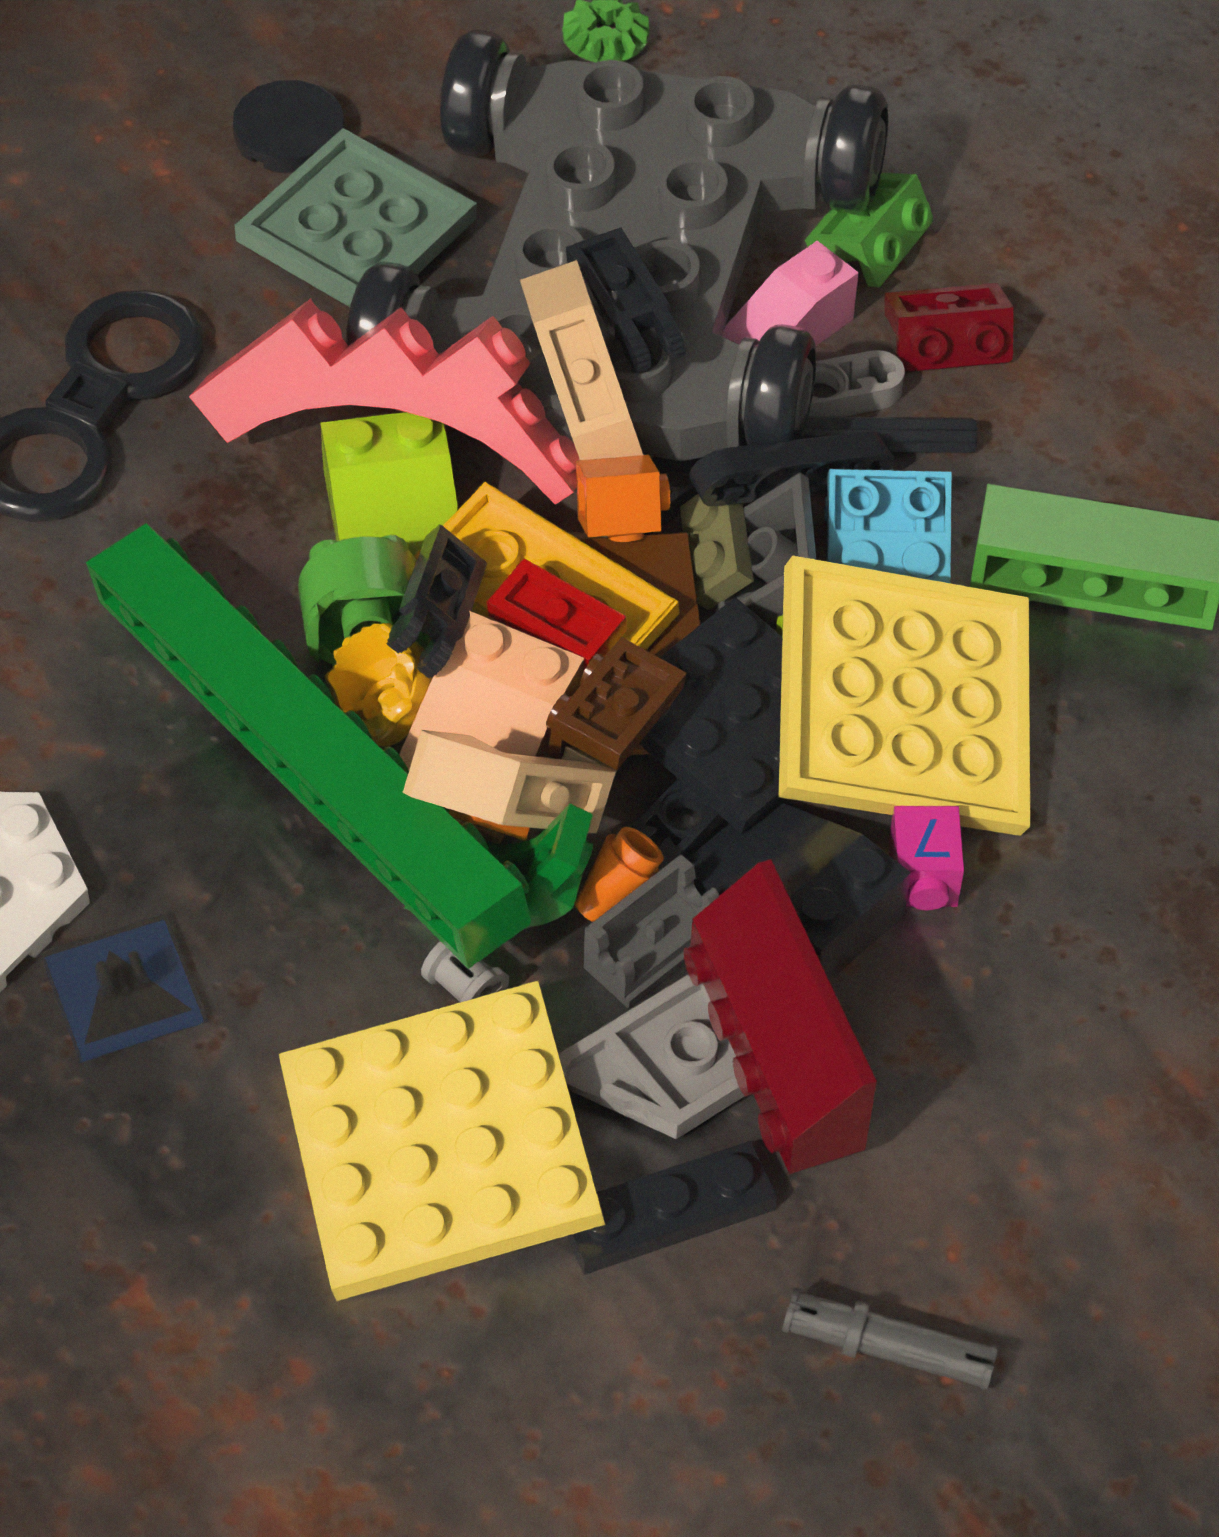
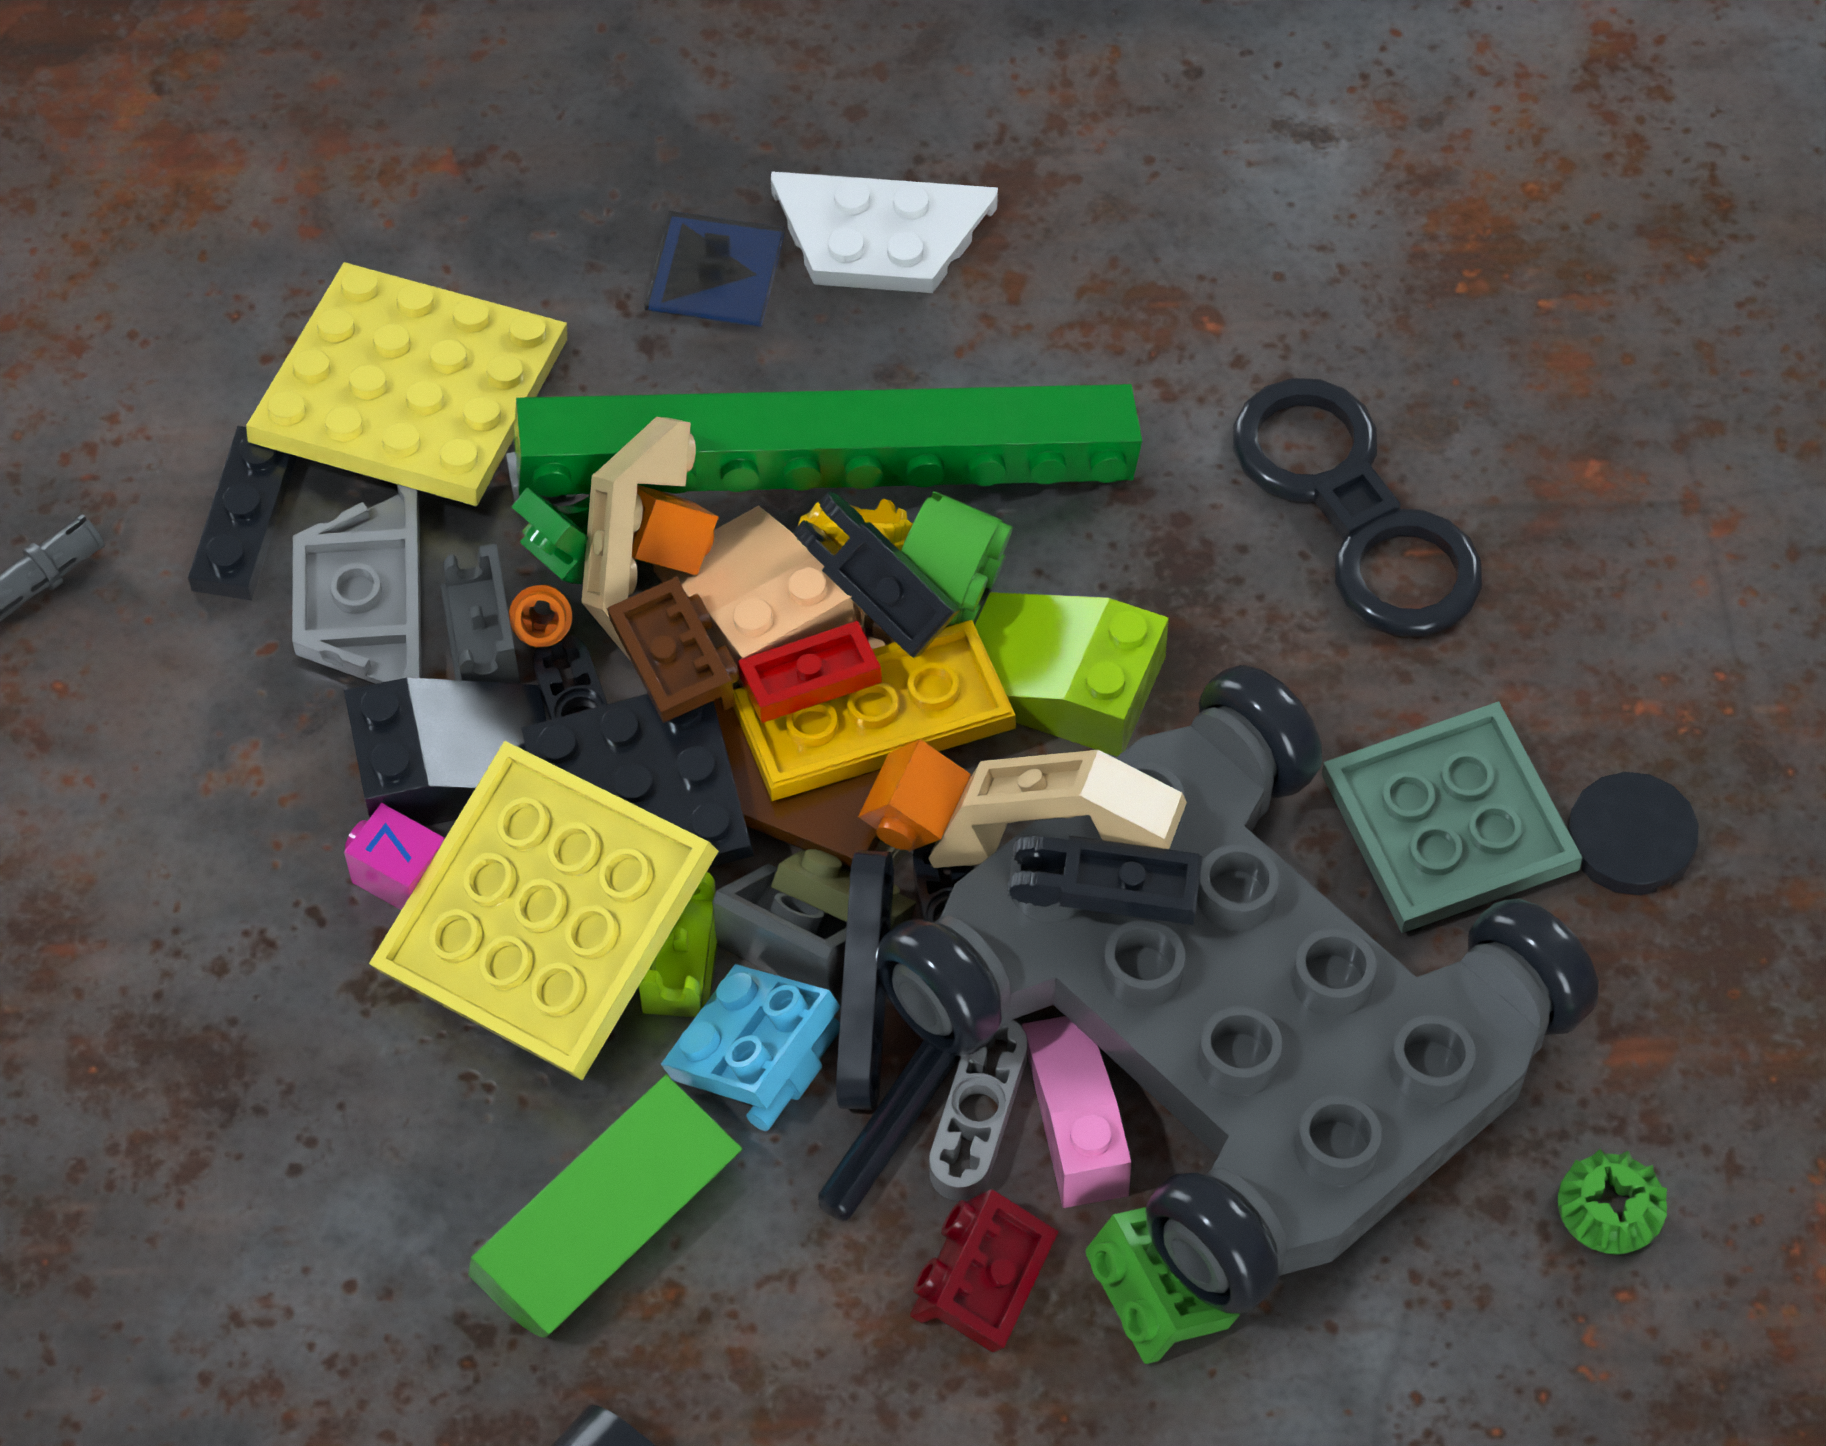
camera: 125 degrees right, 5 degrees up
coral arch [189,299,580,505] -> none
dark red slope [683,859,877,1174] -> none

